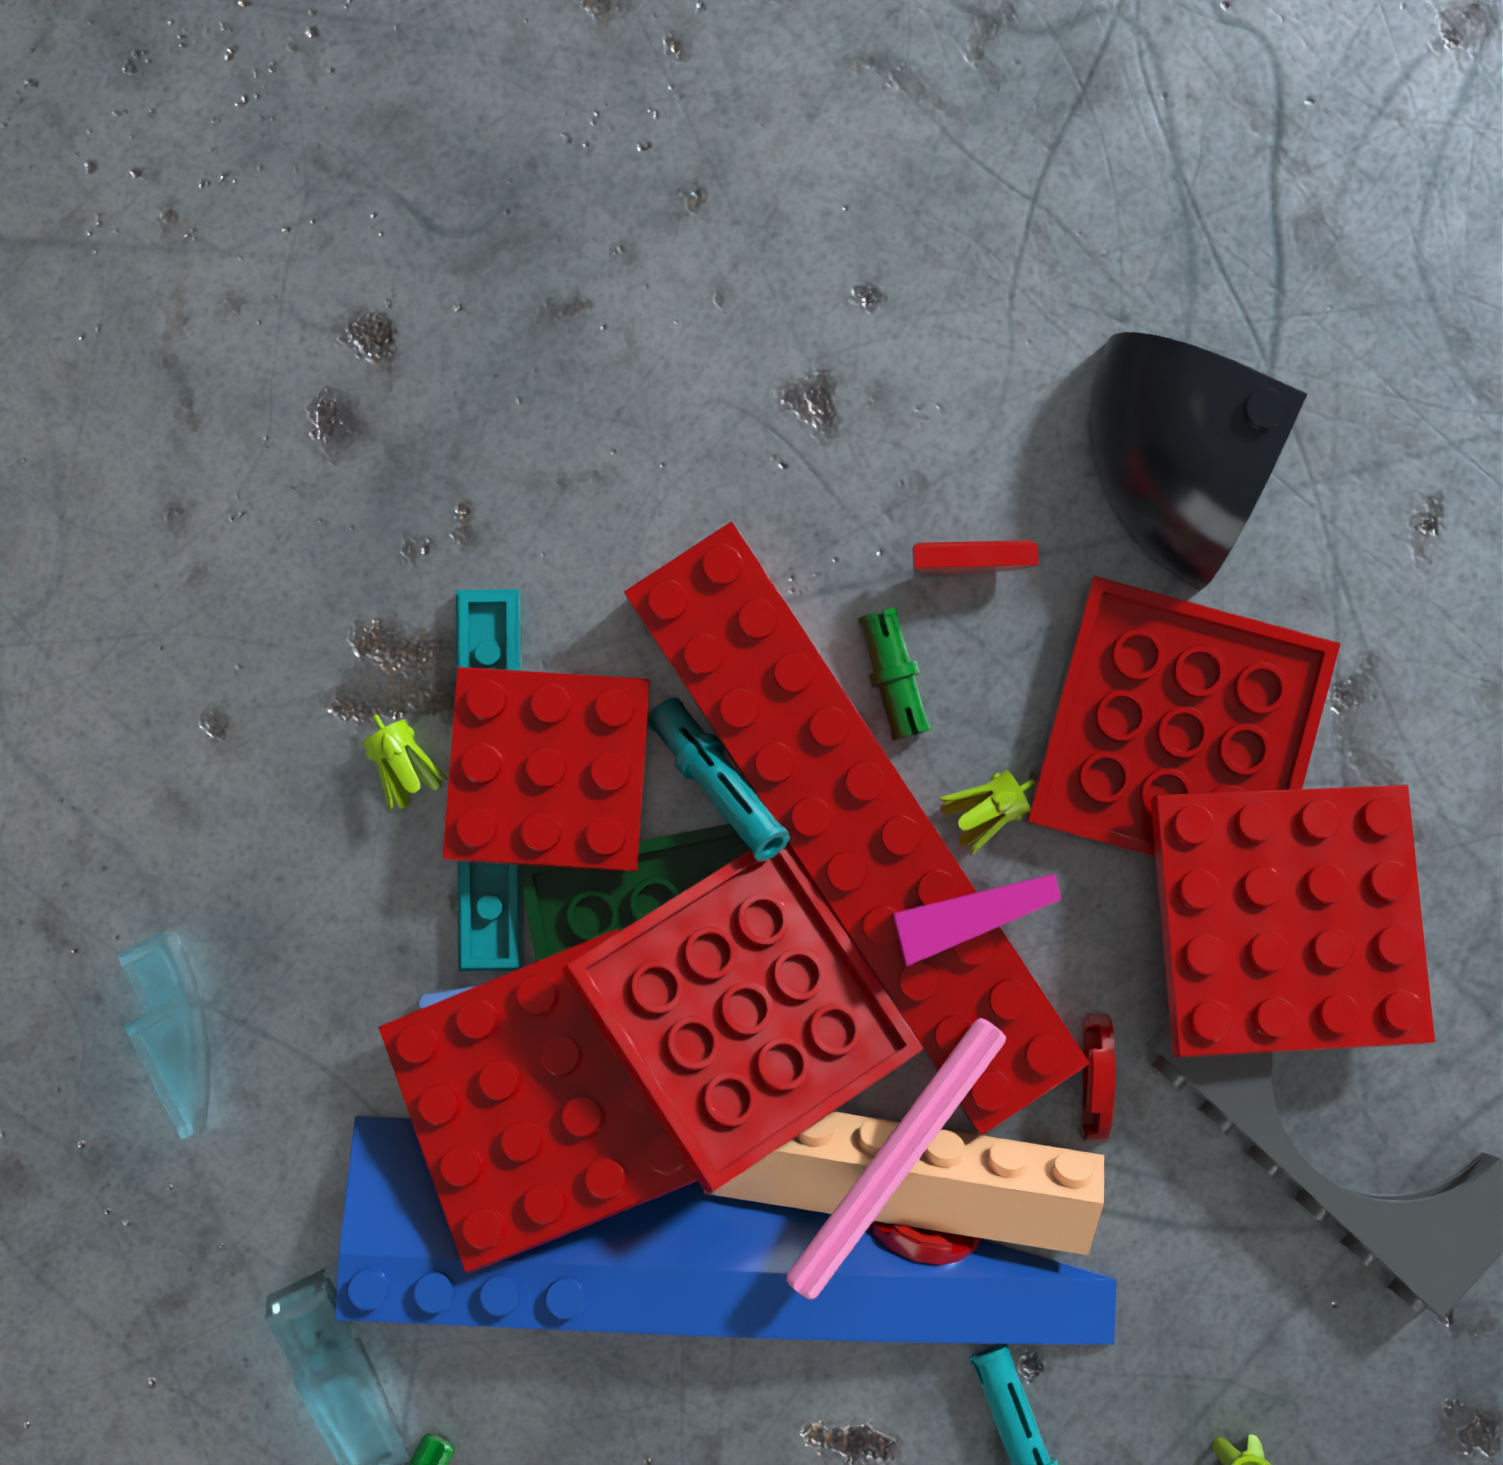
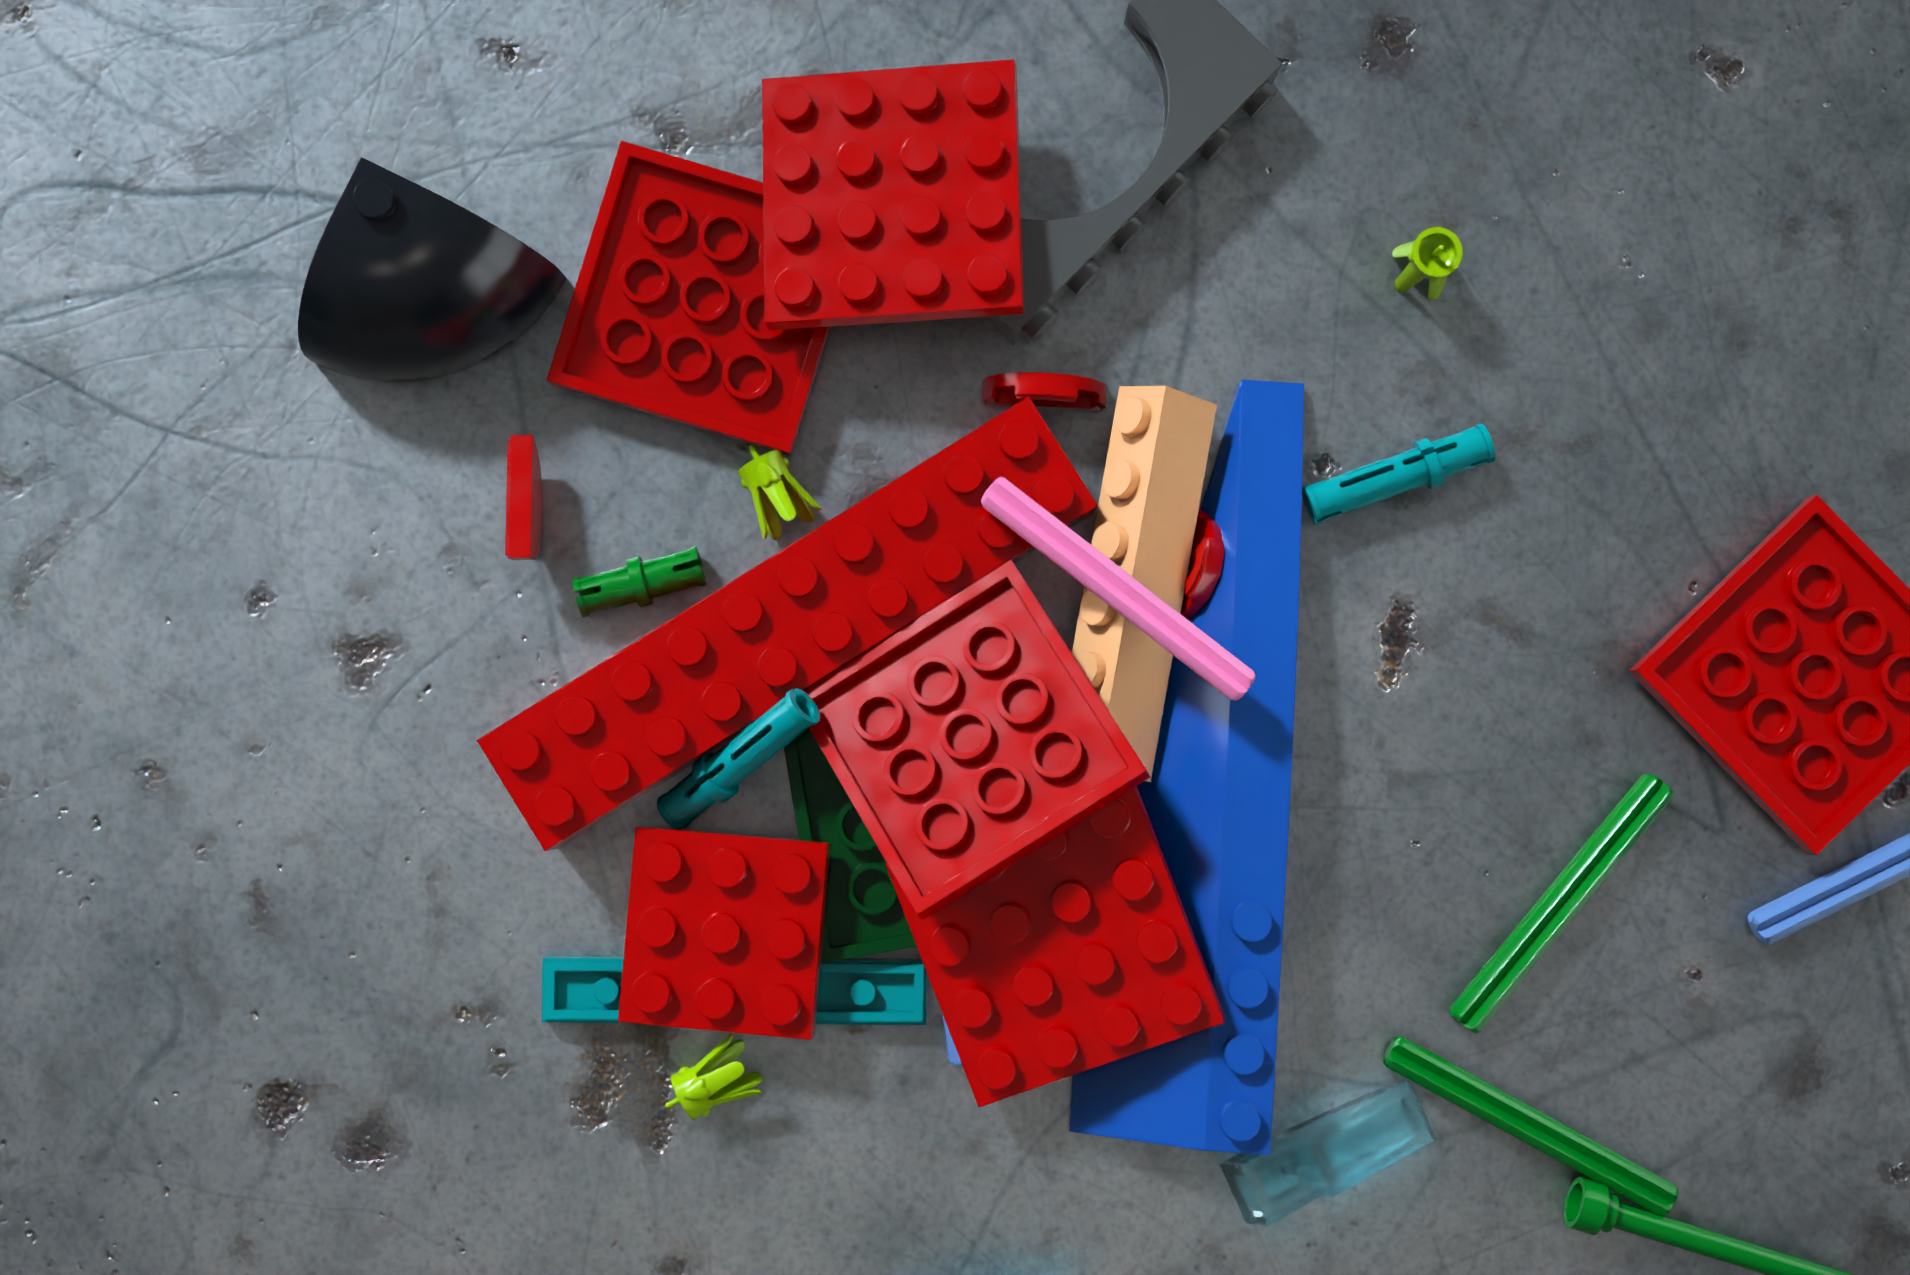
camera: 90 degrees left, 0 degrees up
dark pink piece [892,874,1061,966] -> none

